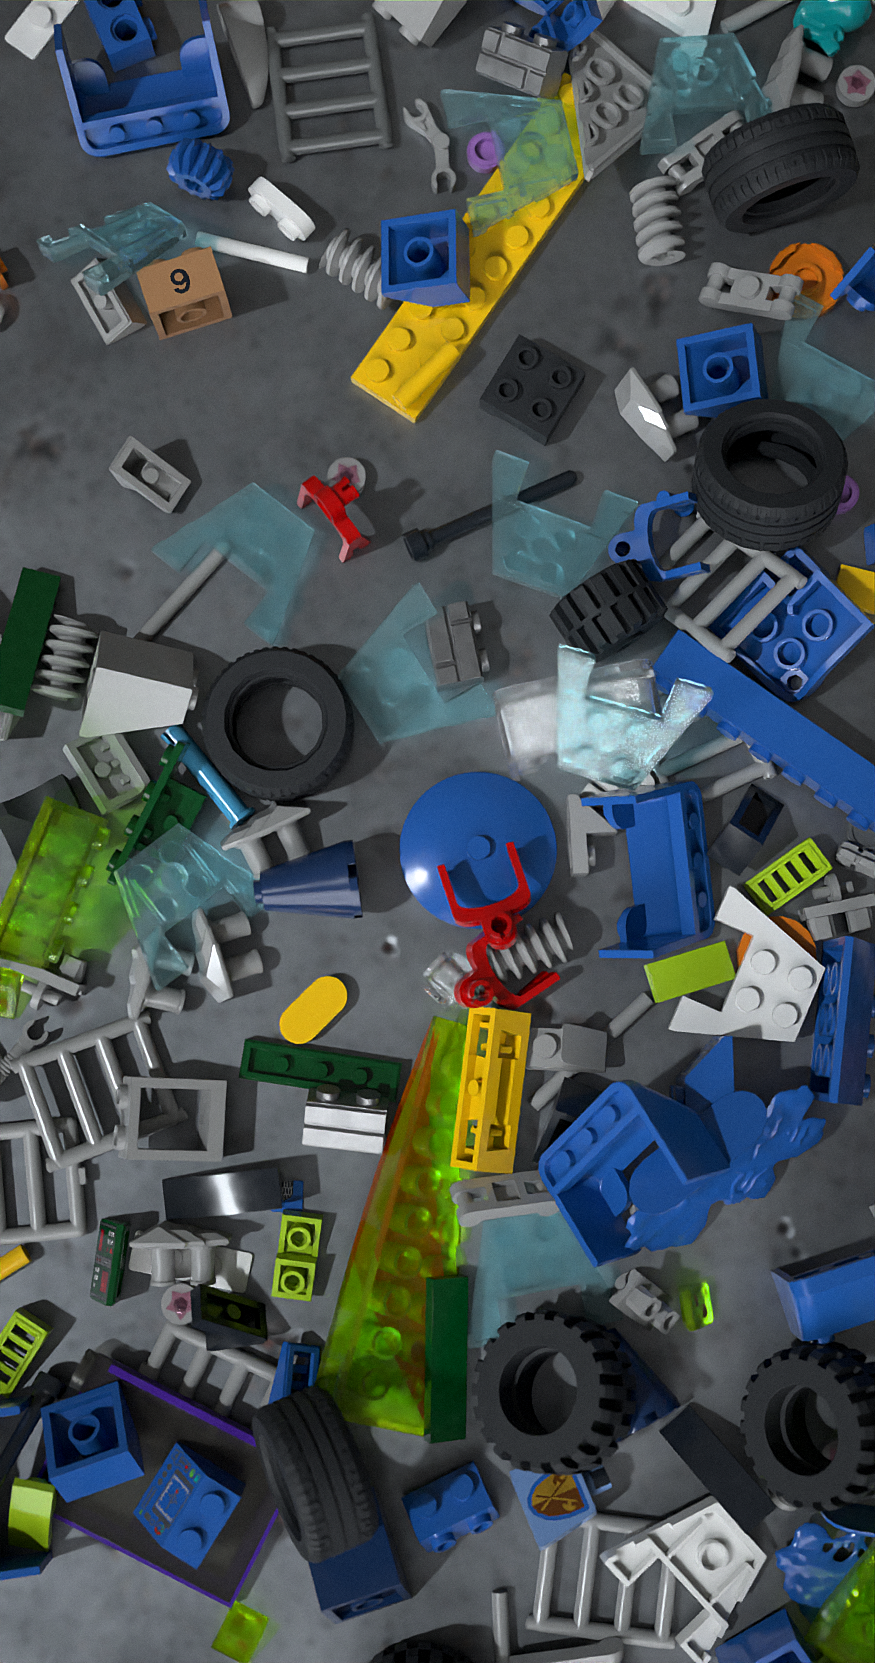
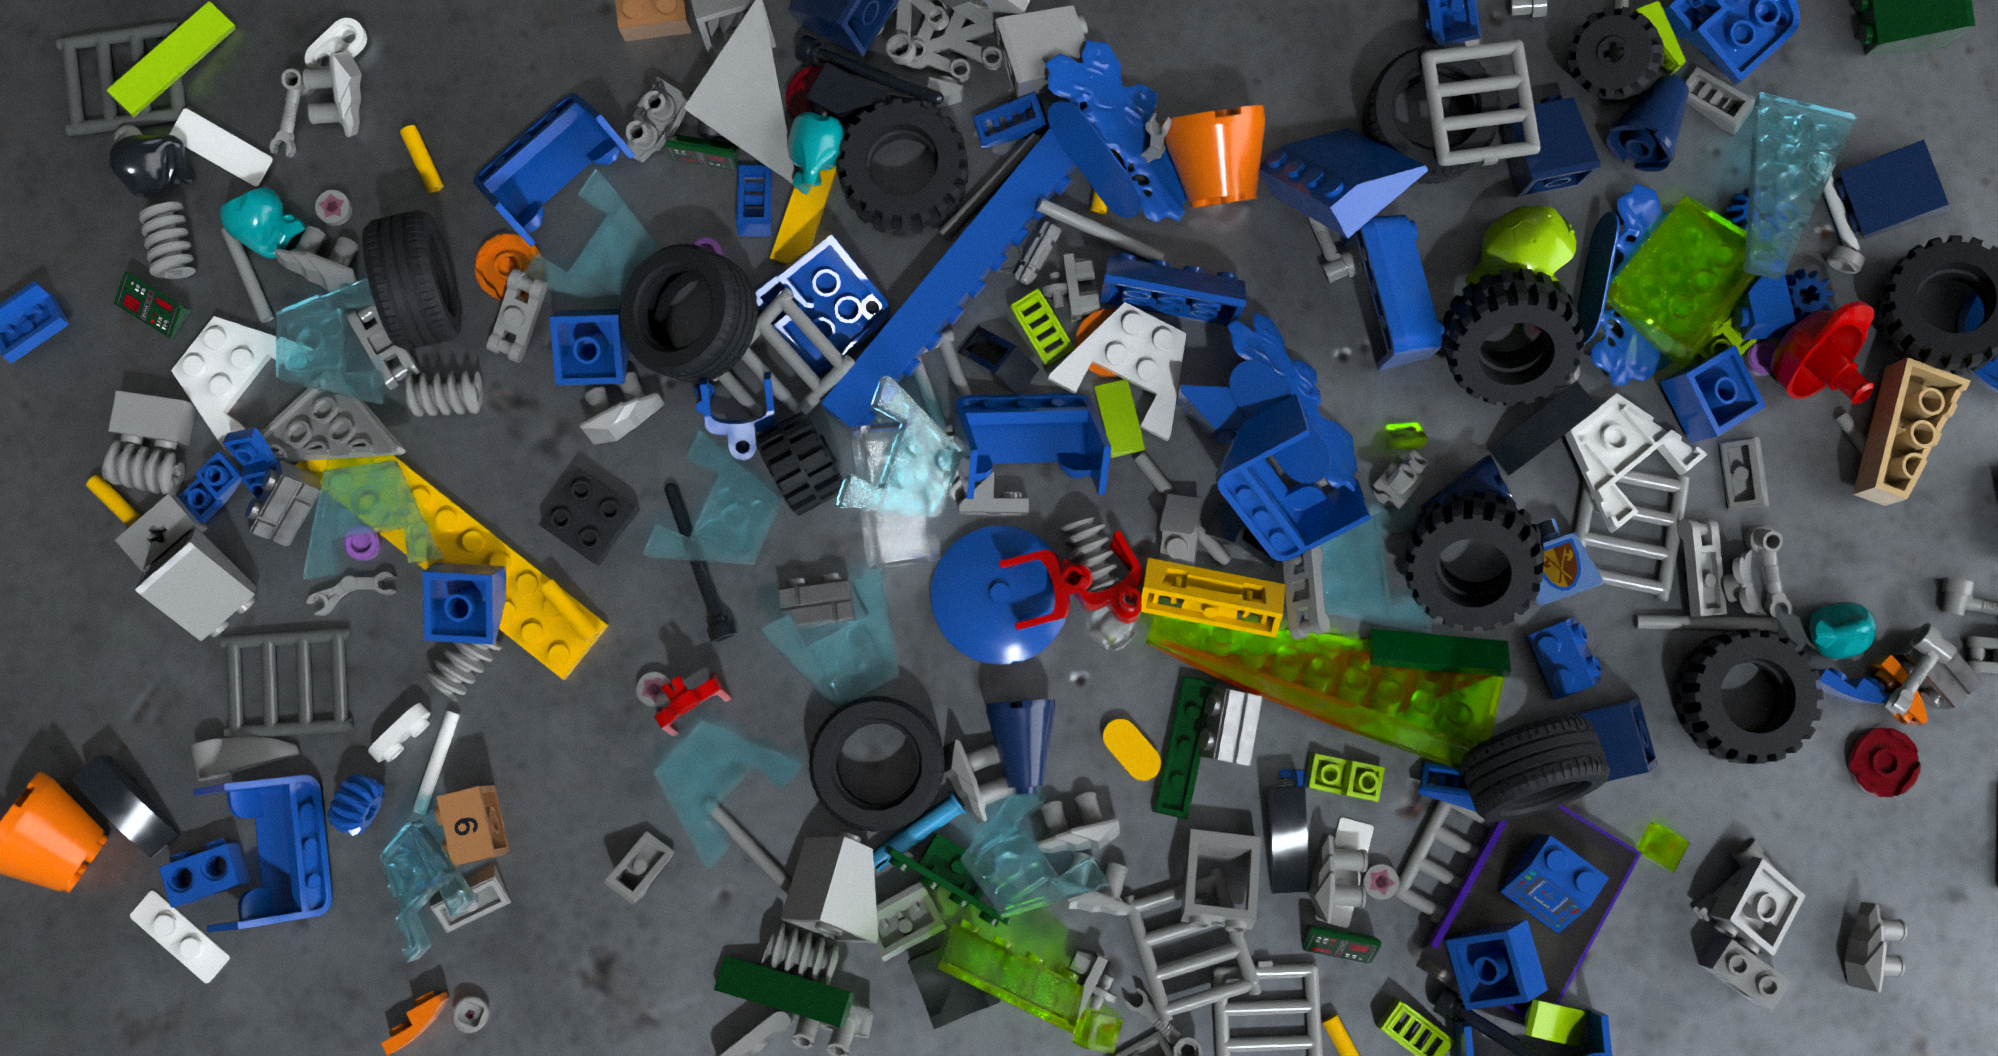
camera: 85 degrees left, 0 degrees up
black slope [190,1284,268,1351] -> none

